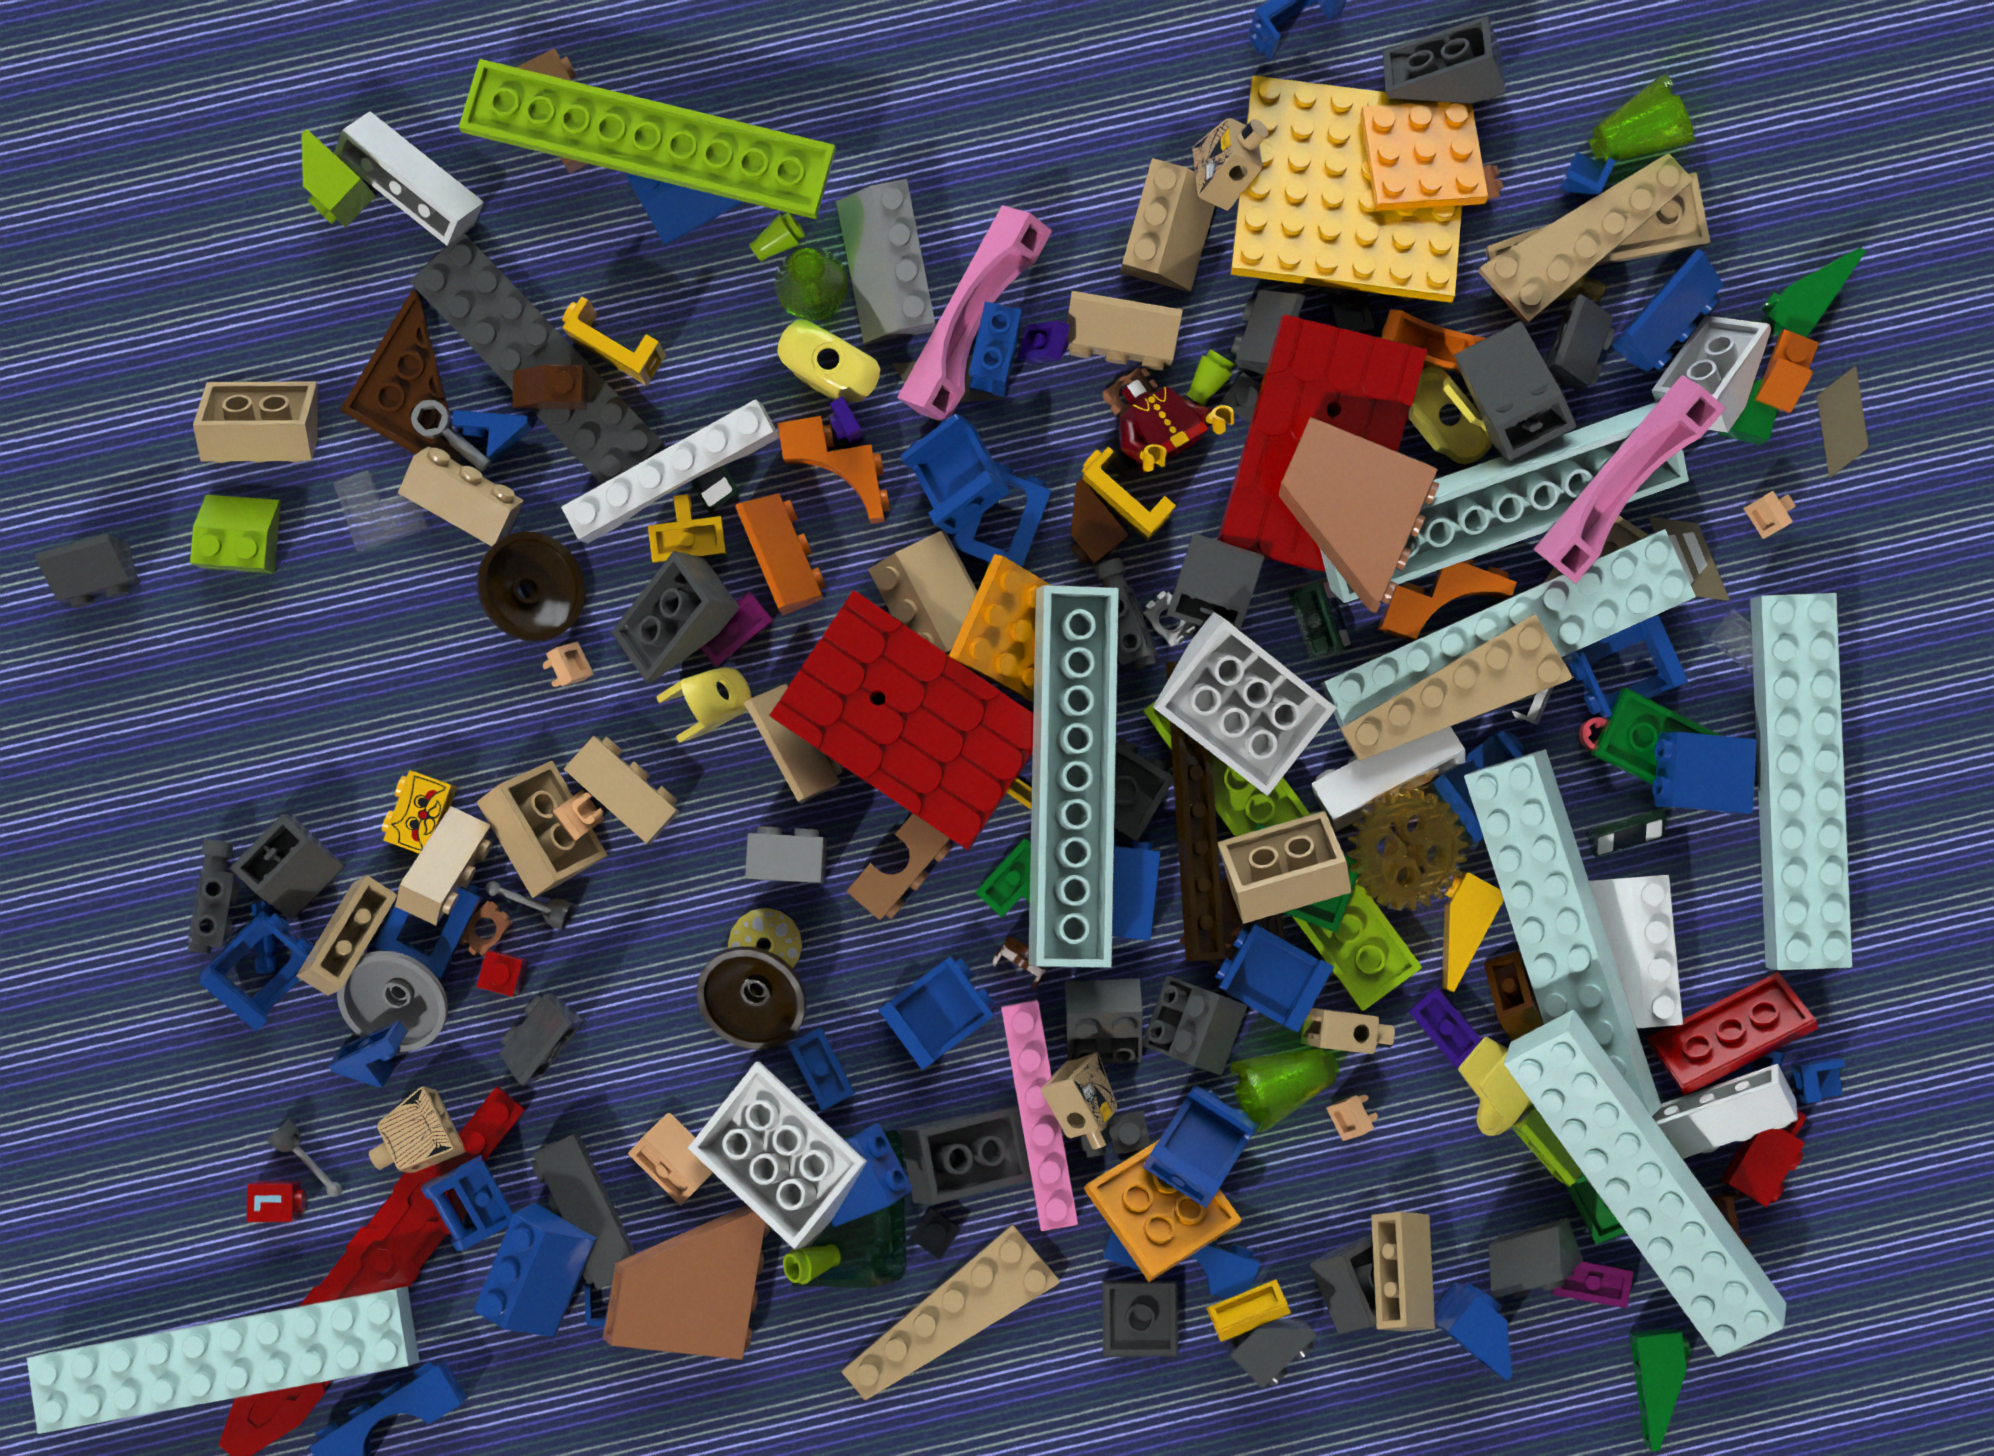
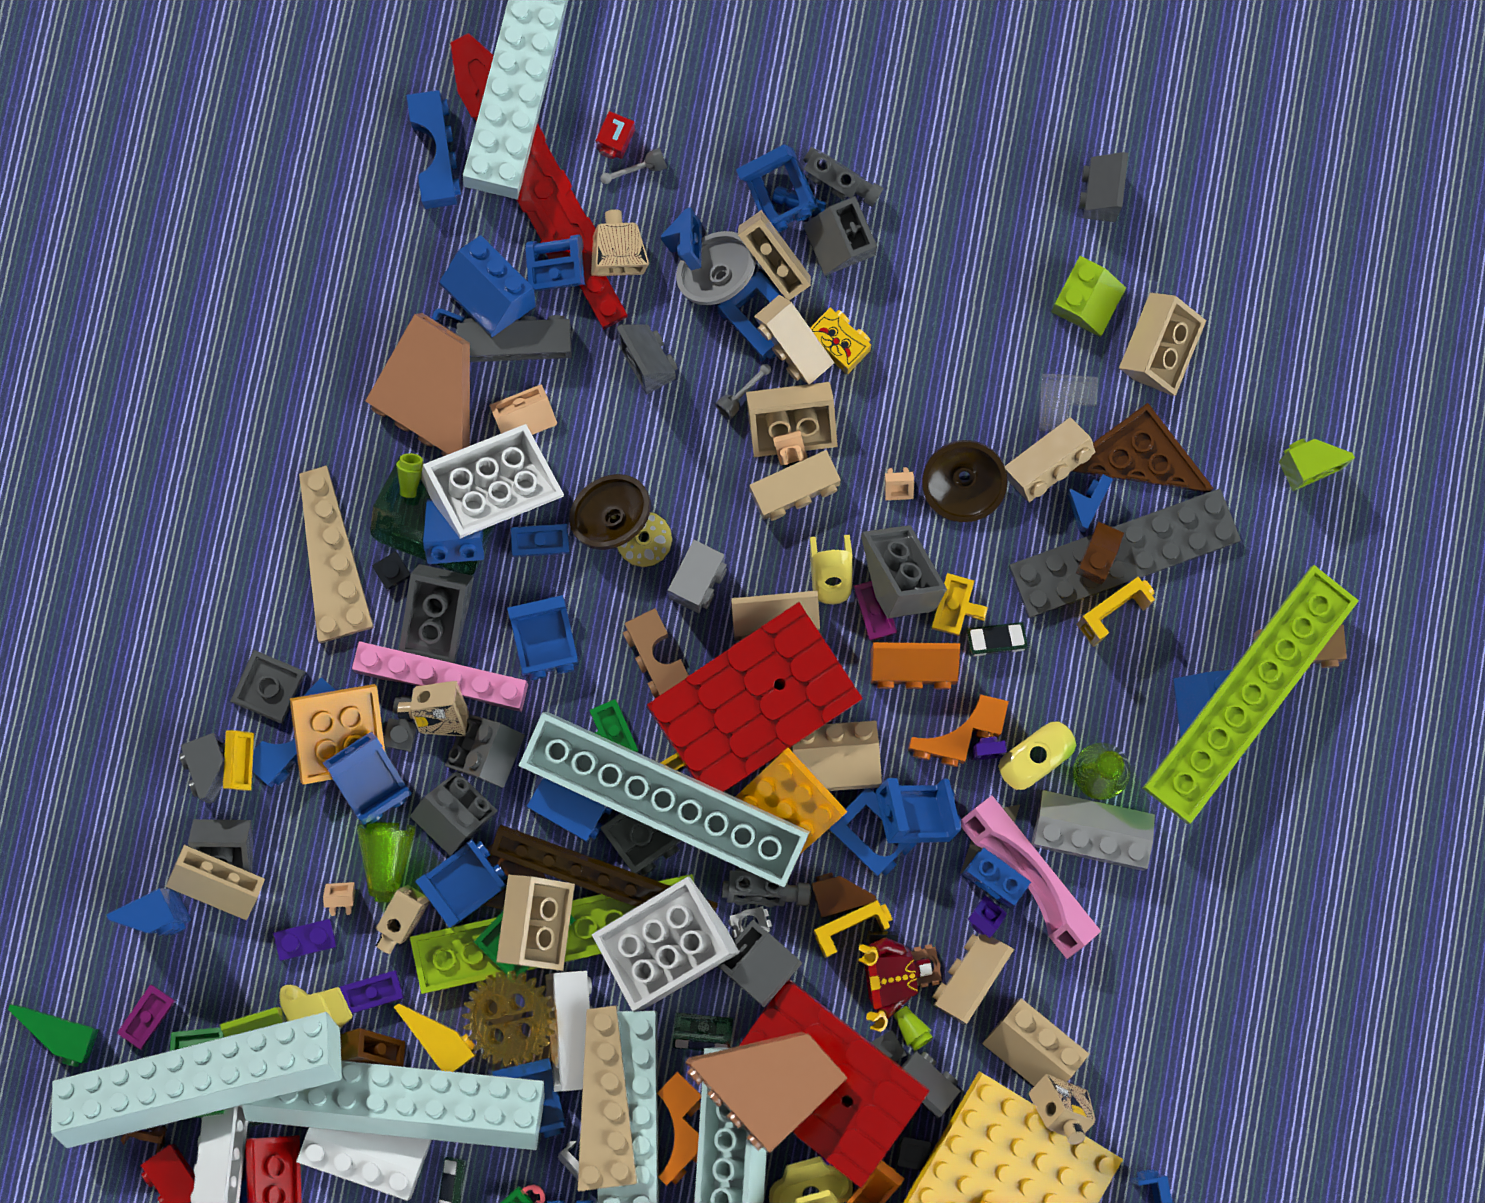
camera: 115 degrees right, 5 degrees down
white brick [334,112,484,246] -> none
light grey piece [411,400,491,472] -> none
nougat piece [460,901,513,956] -> none
red brick [476,950,529,997] -> none
white arch [561,399,780,544] -> none
lime cone [749,212,806,262] -> none
reddish brown piece [993,936,1047,988] -> none
dark grey slope [1489,1217,1583,1300] -> none
none -> dark purple plate [273,919,337,961]

